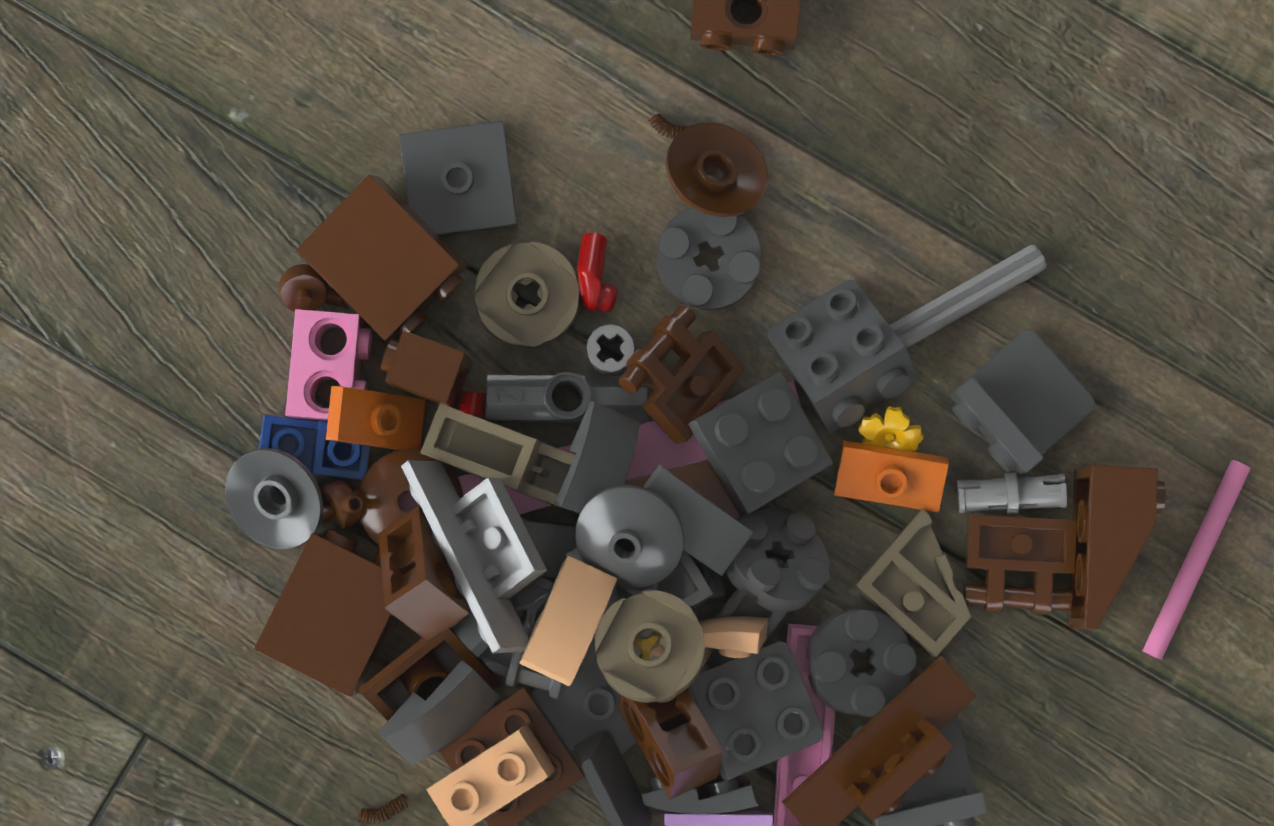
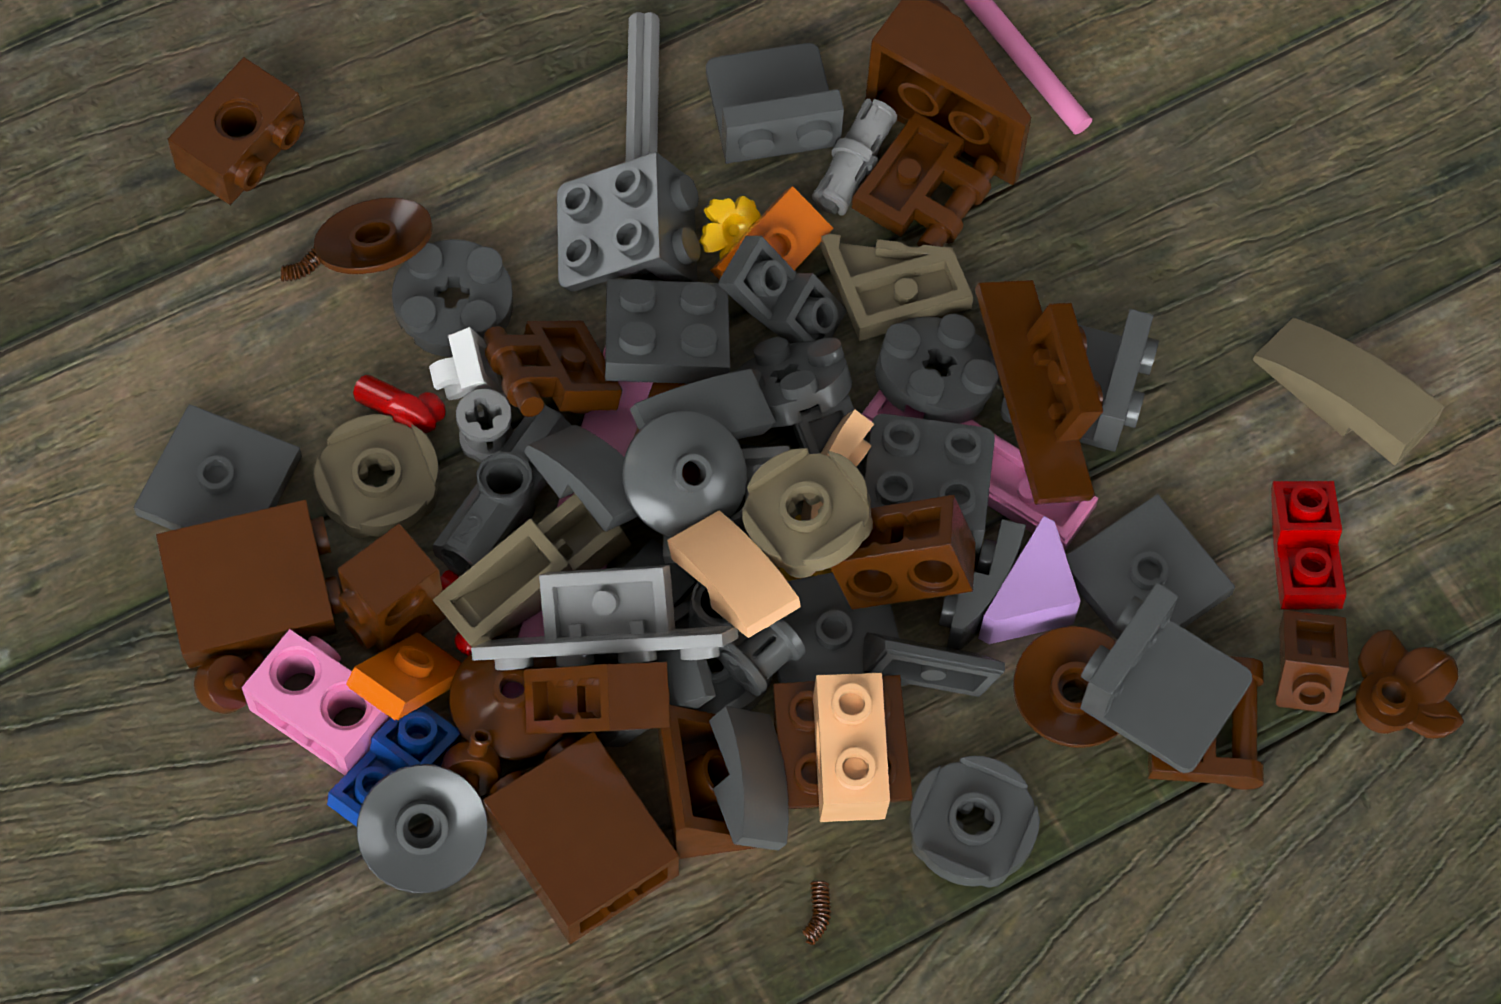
camera: 70 degrees left, 20 degrees down
none -> white tile [429,327,506,407]
none -> dark grey slope [717,236,847,344]

